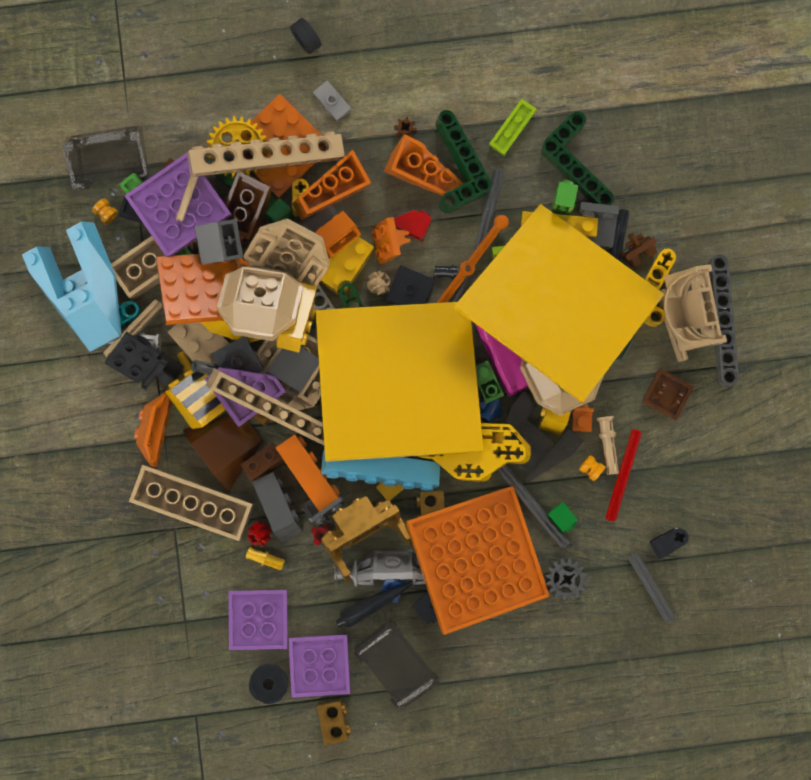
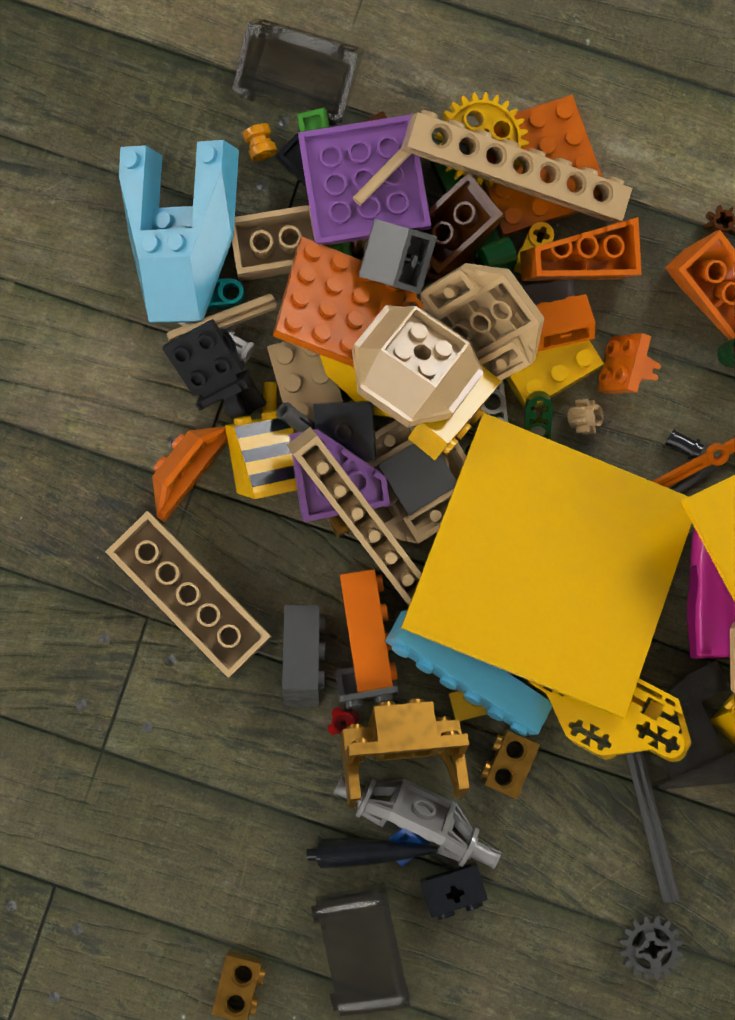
camera: 25 degrees right, 0 degrees up
reddish brown wedge [183,414,263,491] -> none
medium lavender plate [228,590,288,650] -> none
reddish brown brick [240,443,285,481] -> none
yellow axle [245,547,285,570] -> none
red gear [247,521,271,547] -> none
black plate [249,664,288,704] -> none
medium lavender plate [289,634,350,697] -> none
black tyre [290,18,322,54] -> none
light grey plate [313,81,352,122] -> none
black plate [386,265,435,305] -> none
red slope [394,210,432,242] -> none
orange plate [405,486,550,635] -> none
bright green slope [476,361,504,404] -> none
blue piece [479,399,502,423] -> none
green brick [547,502,578,533] -> none

